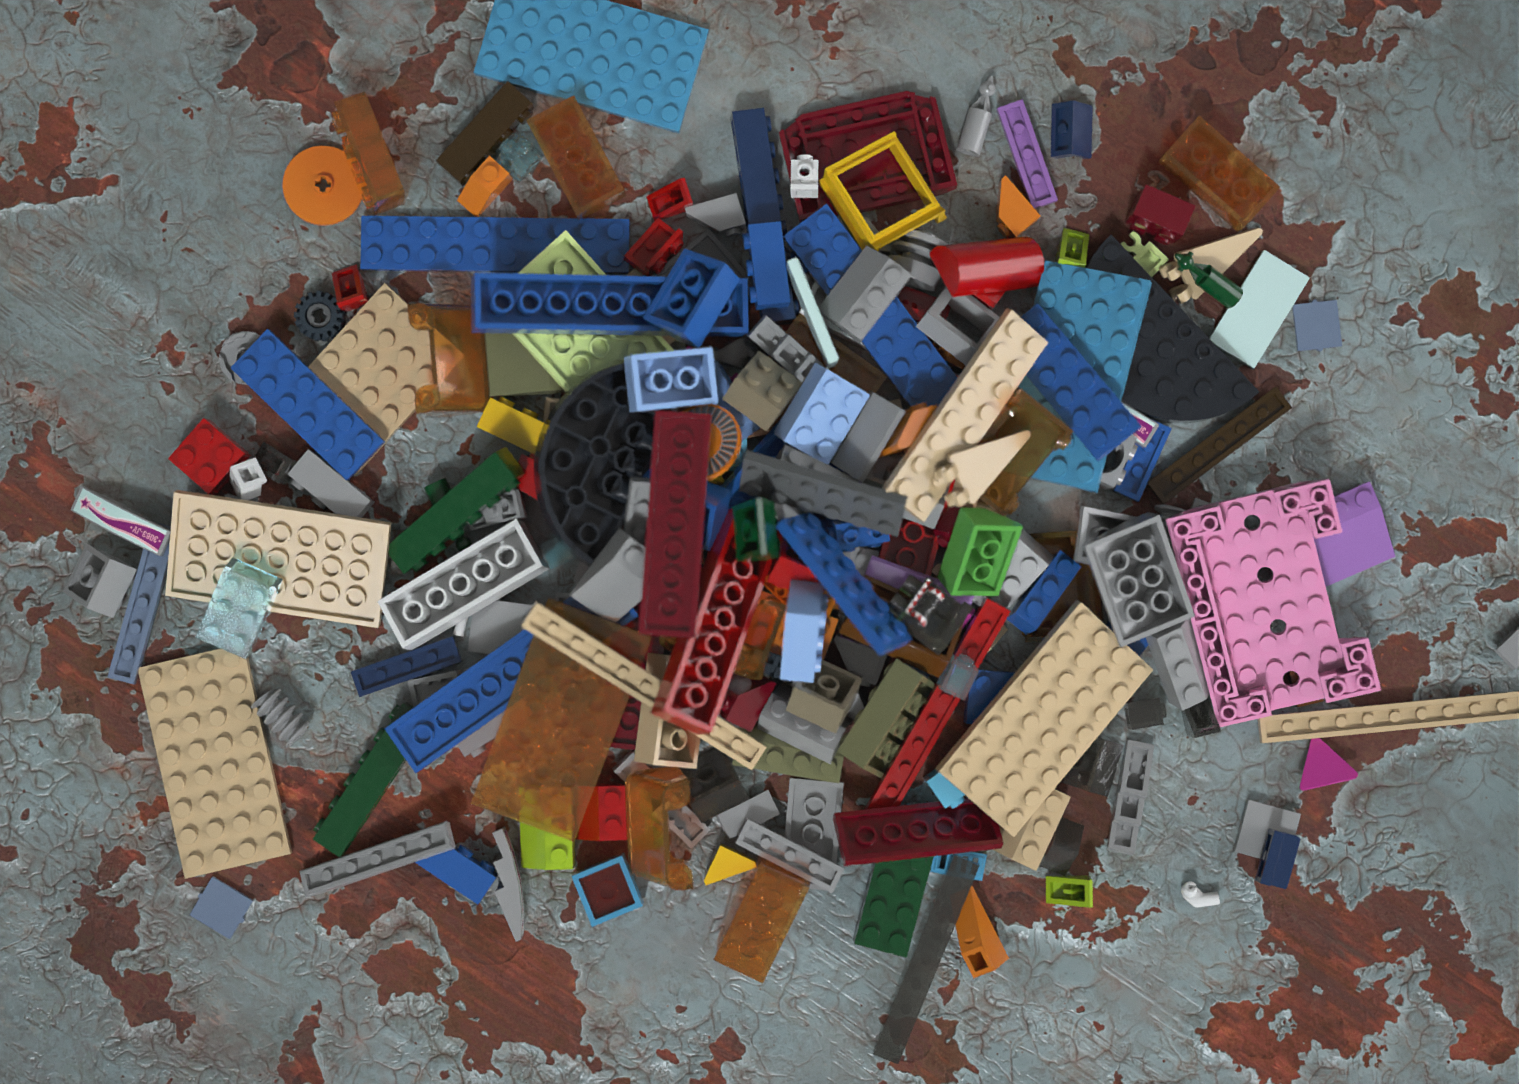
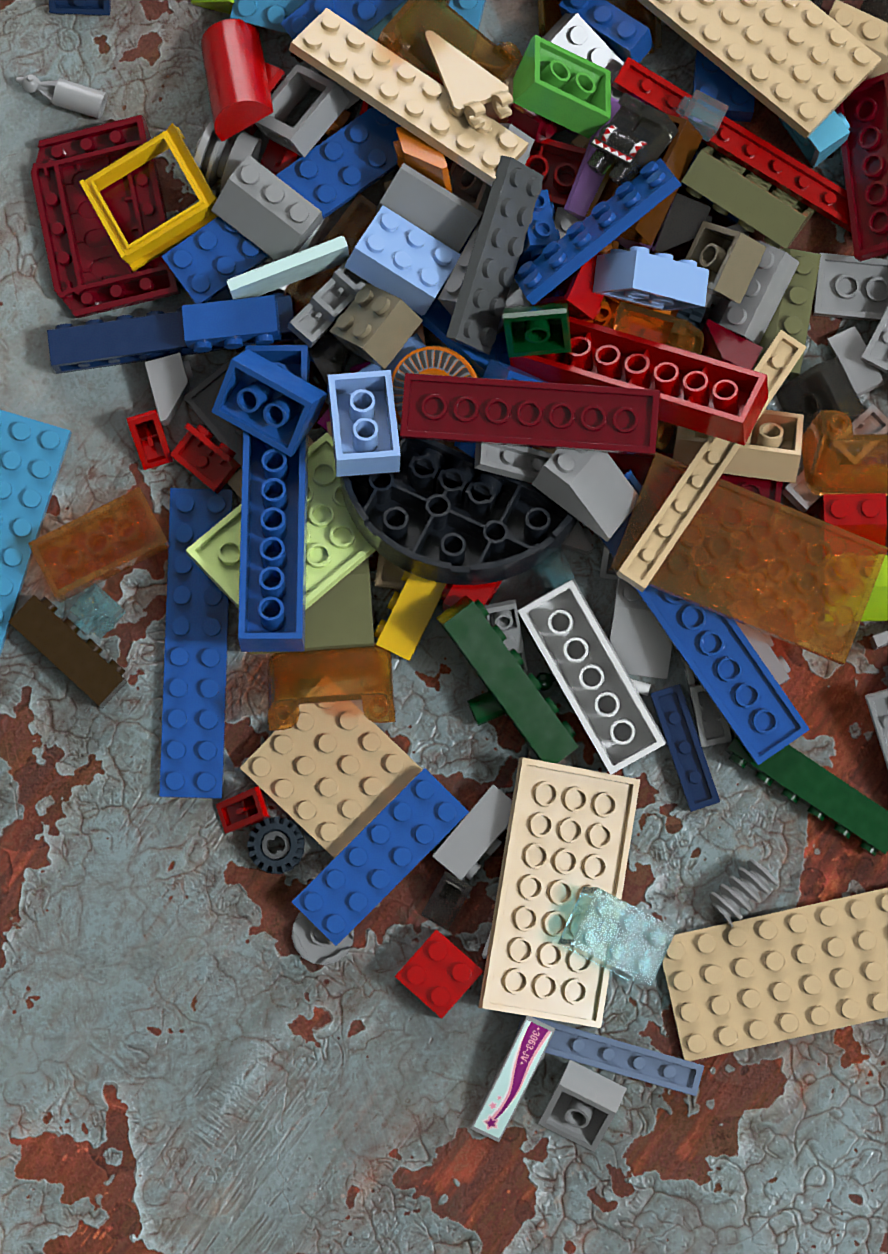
camera: 80 degrees left, 5 degrees down
white brick [229,457,267,500] -> none
orange piece [282,146,364,226] -> none
clear orange brick [331,91,405,215] -> none
orange slope [457,155,513,217] -> none
white brick [791,155,819,198] -> none
medium lavender plate [996,99,1058,209] -> none
orange slope [996,175,1040,238] -> none

